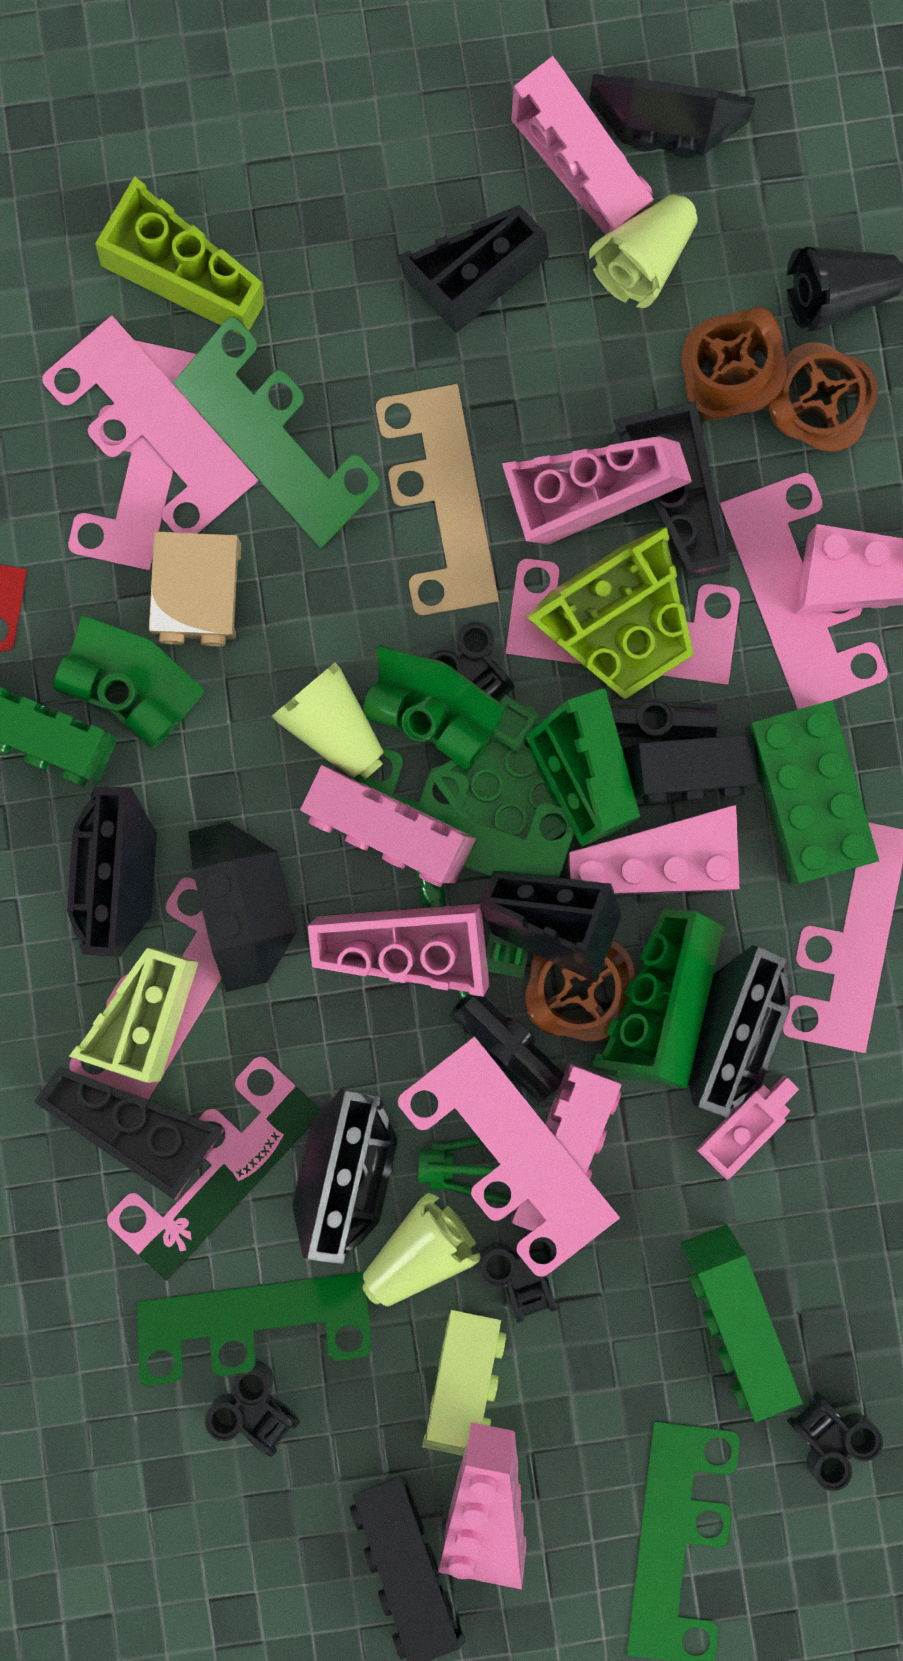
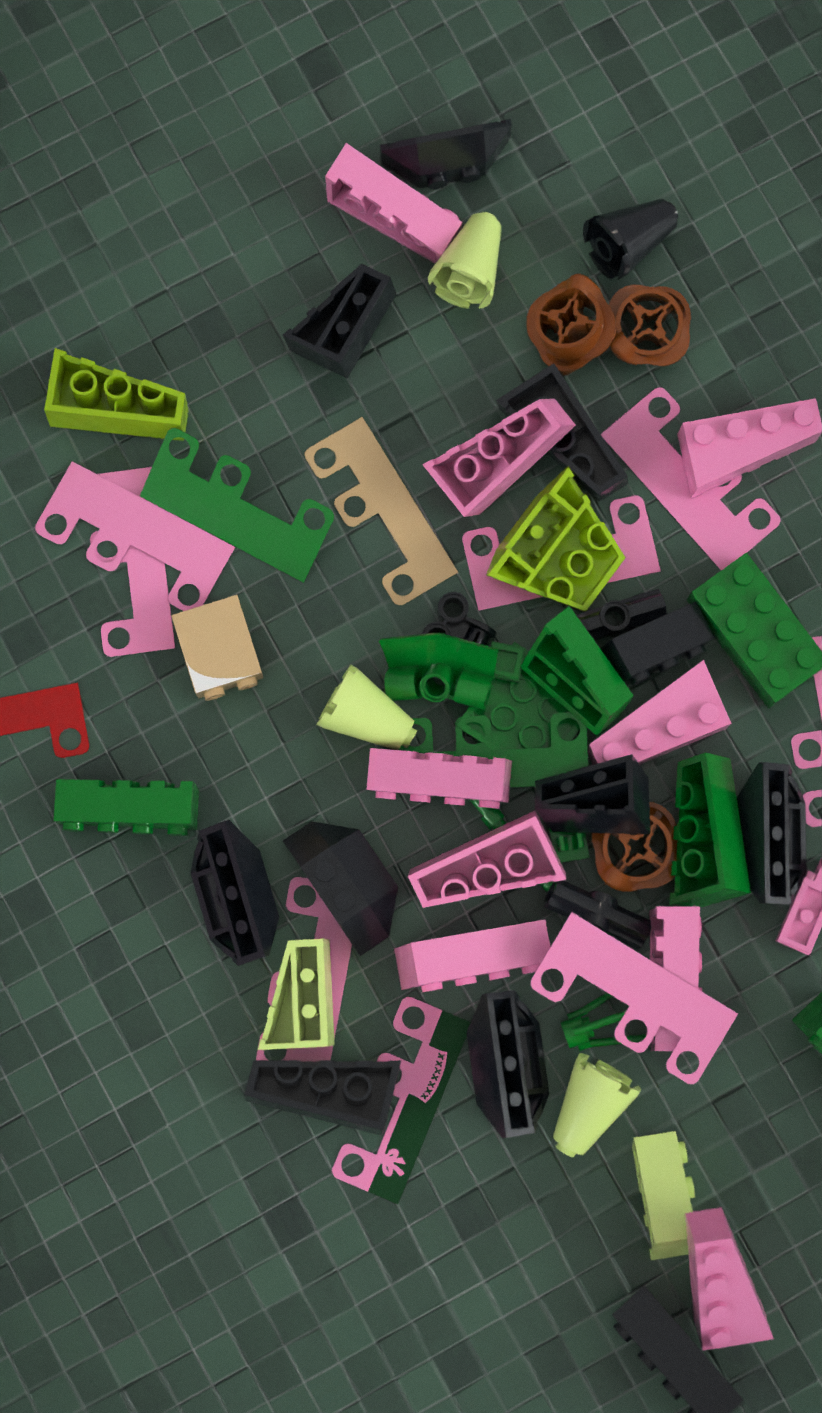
camera: 20 degrees left, 5 degrees down
green panel [53,616,205,749] -> none
green piece [137,1272,372,1386] -> none
black piece [205,1361,300,1457] -> none
black piece [479,1231,557,1323] -> none
none -> bright pink wedge [394,920,551,993]

